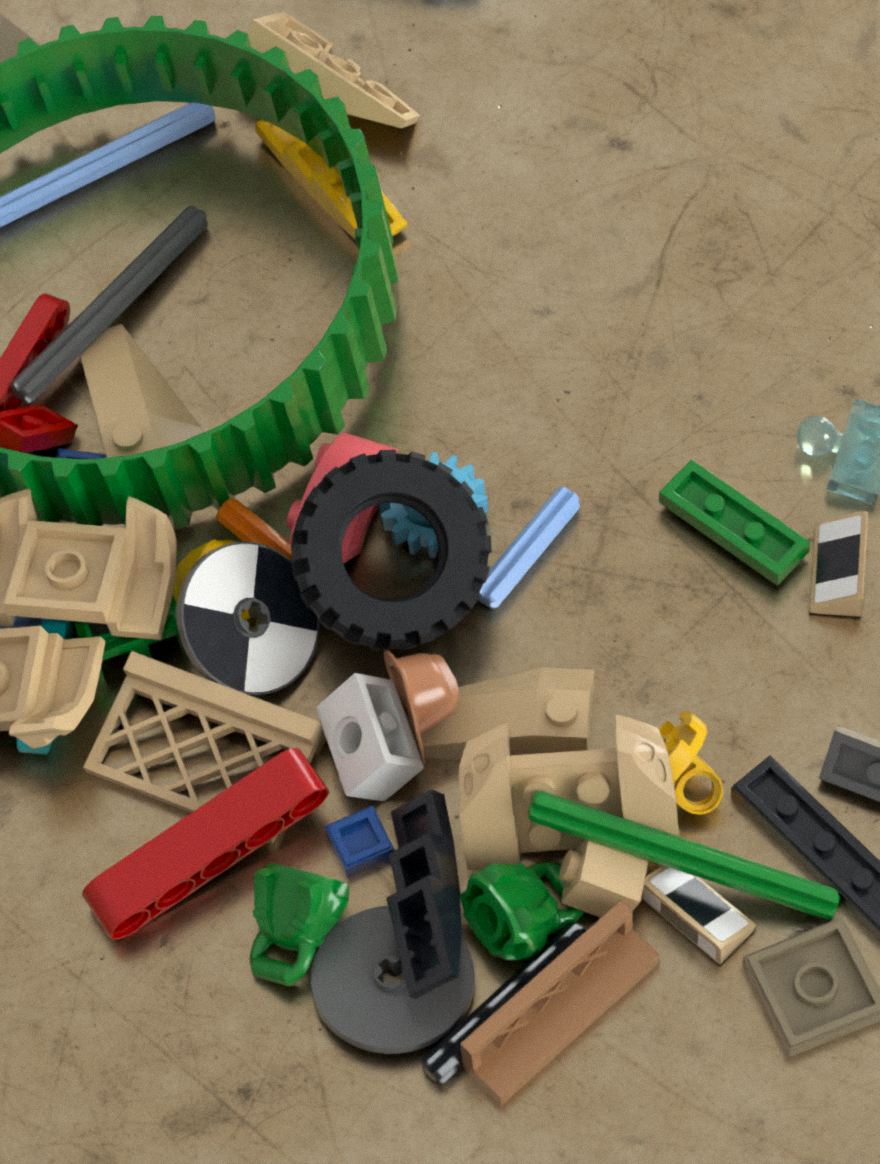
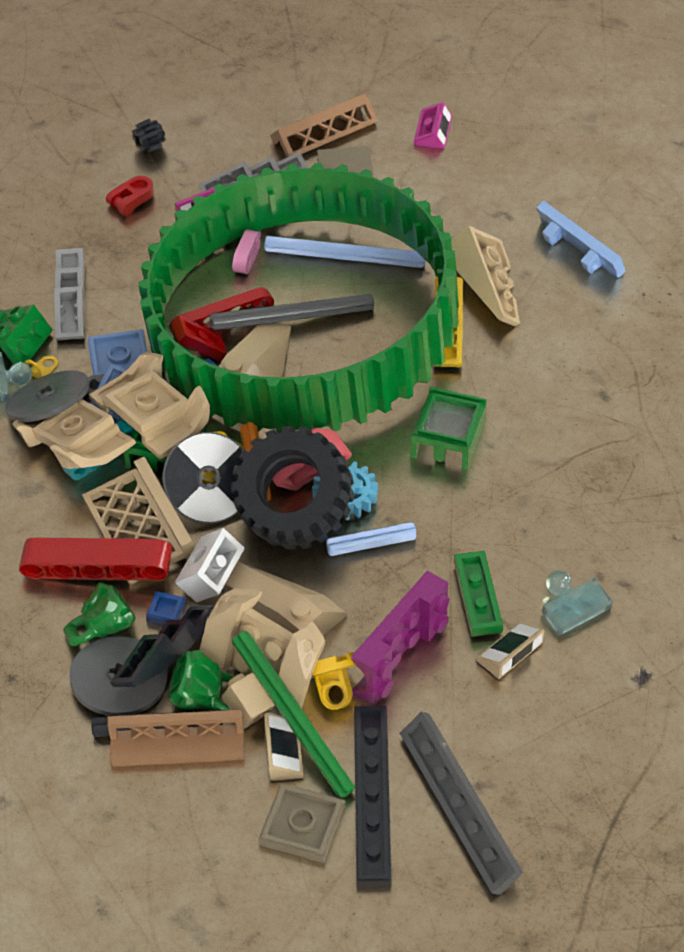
camera: 35 degrees right, 10 degrees down
nougat piece [383,650,460,764] -> none
none -> magenta piece [351,571,450,706]
none -> green window [410,387,487,470]

